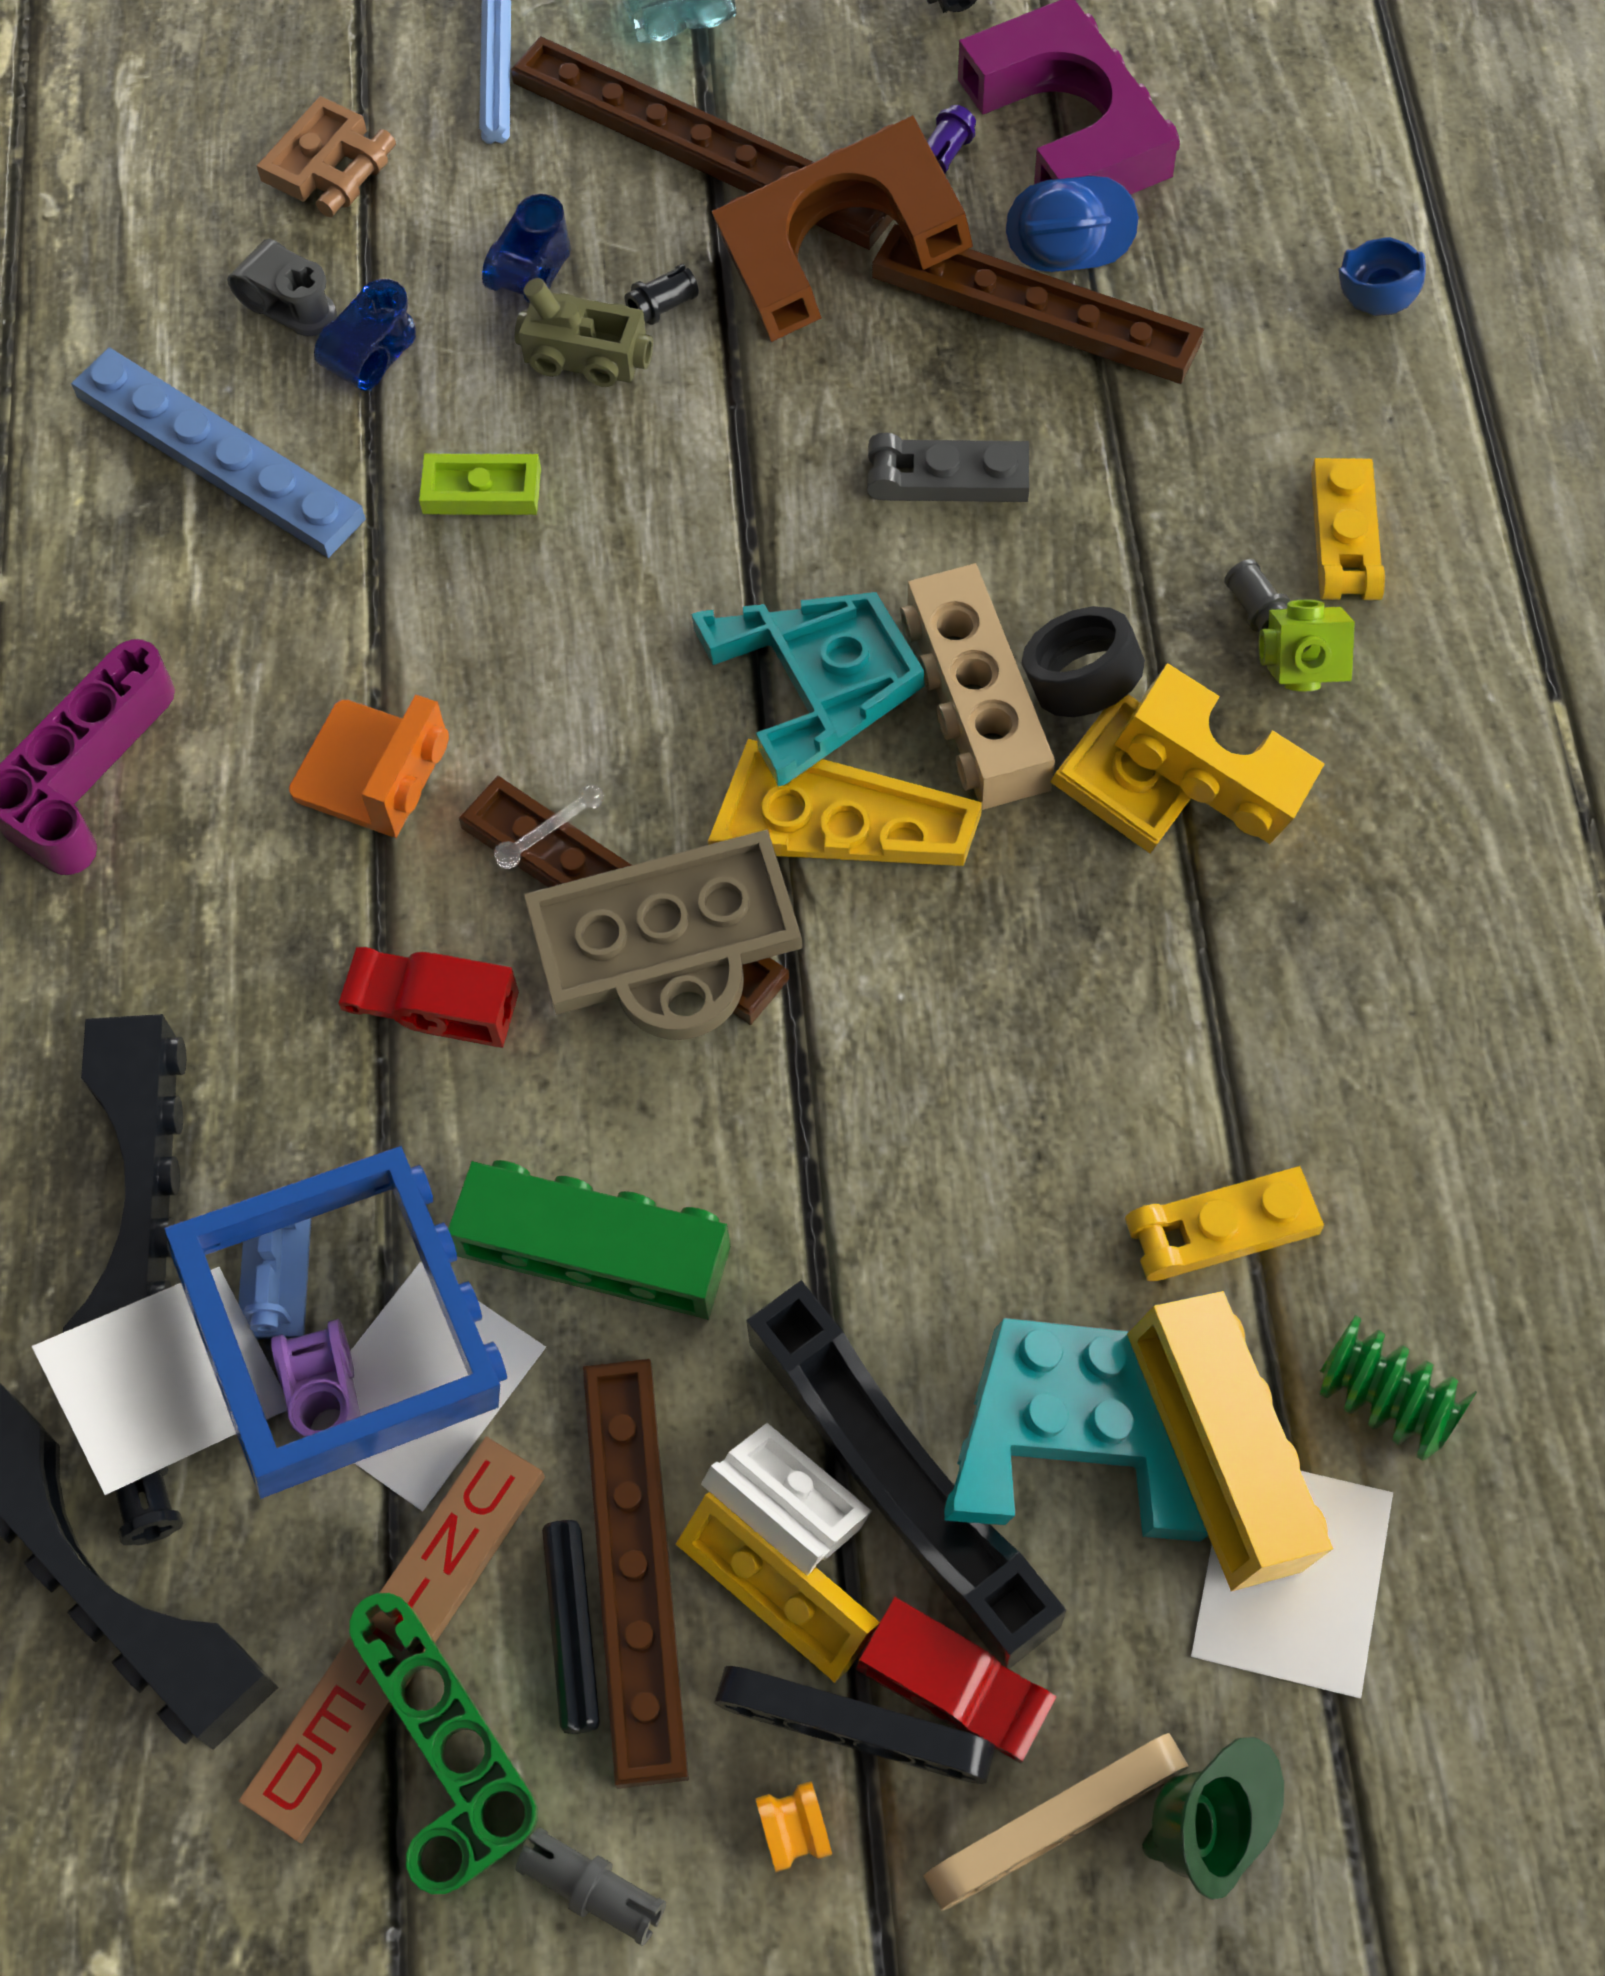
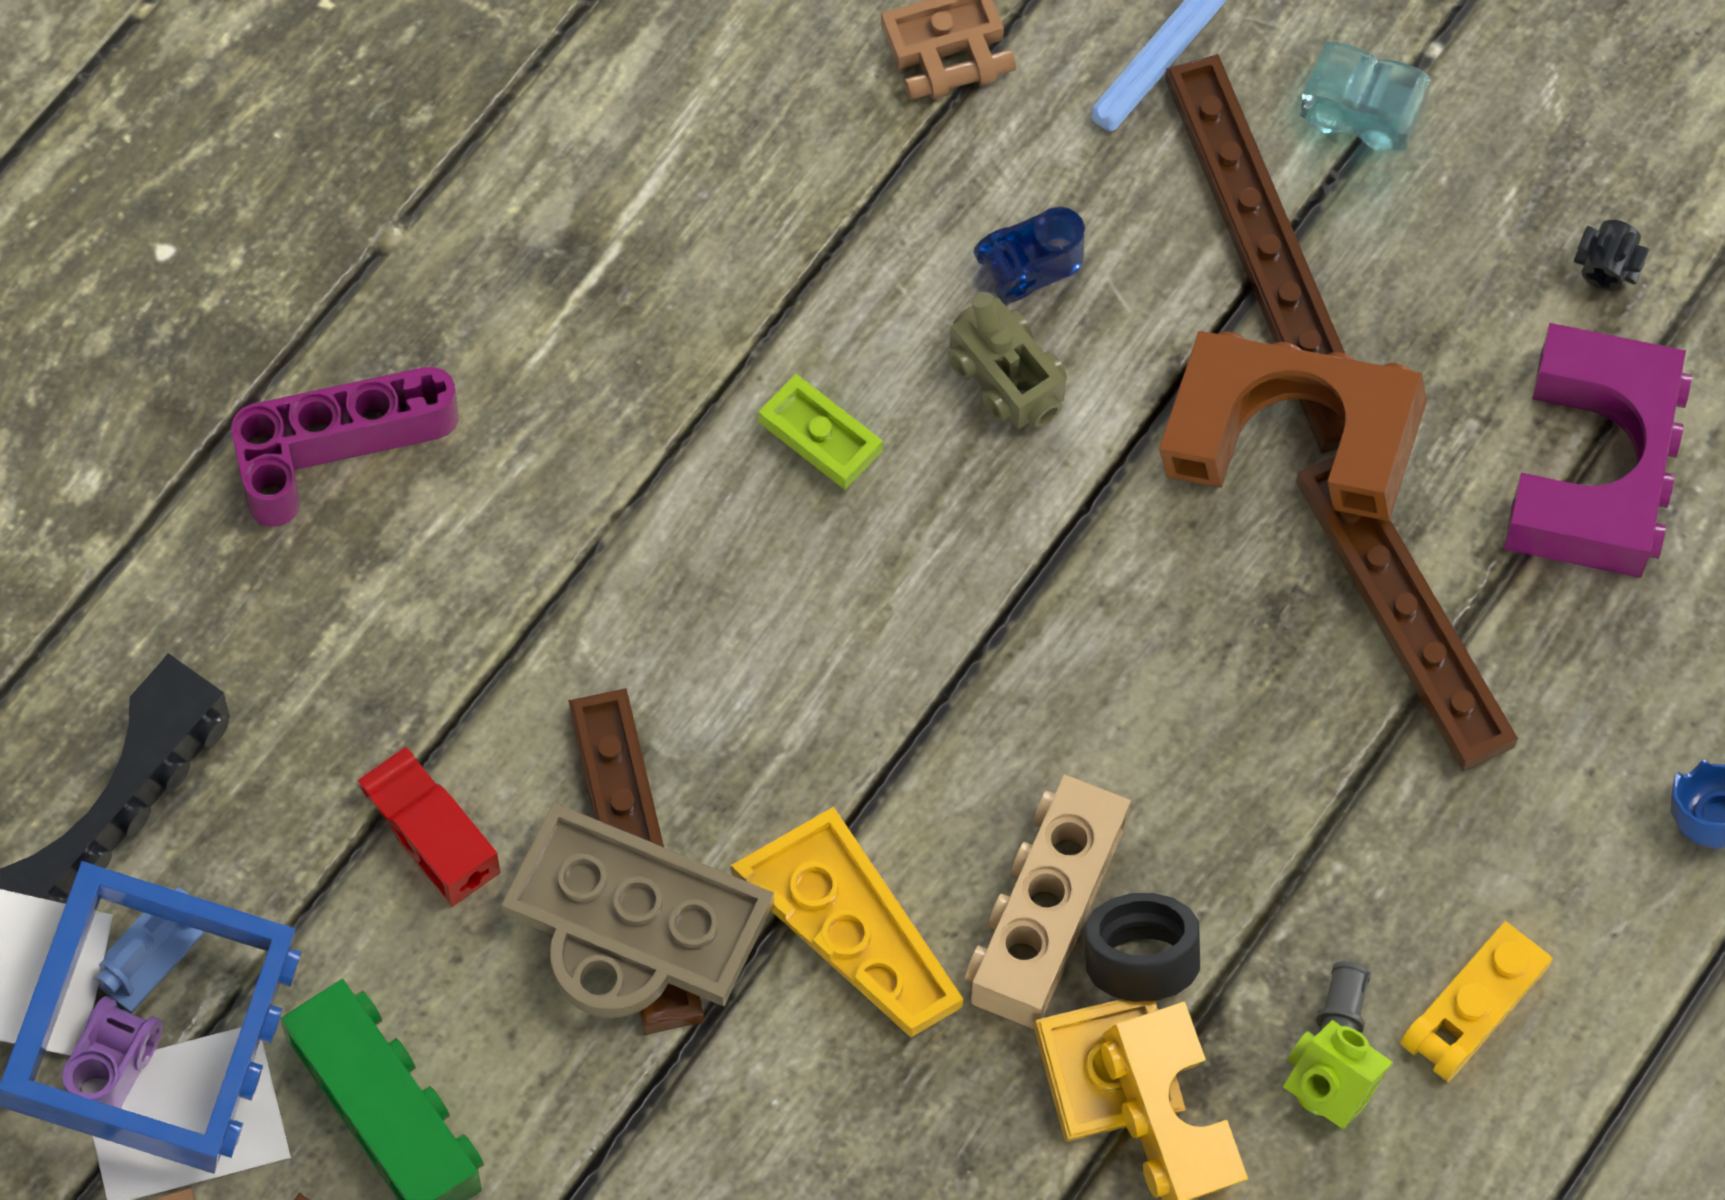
camera: 35 degrees right, 0 degrees up
medium blue plate [71,347,366,558] -> none
dark grey piece [227,239,337,336] -> none
orange bracket [289,694,449,838] -> none
clear blue piece [314,279,416,391] -> none
clear hinge [494,784,604,869] -> none
black pin [625,264,699,325] -> none
teal wing [691,592,925,787] -> none
dark grey plate [867,433,1029,502] -> none
dark purple pin [927,105,976,174] -> none
blue piece [1006,176,1139,272] -> none

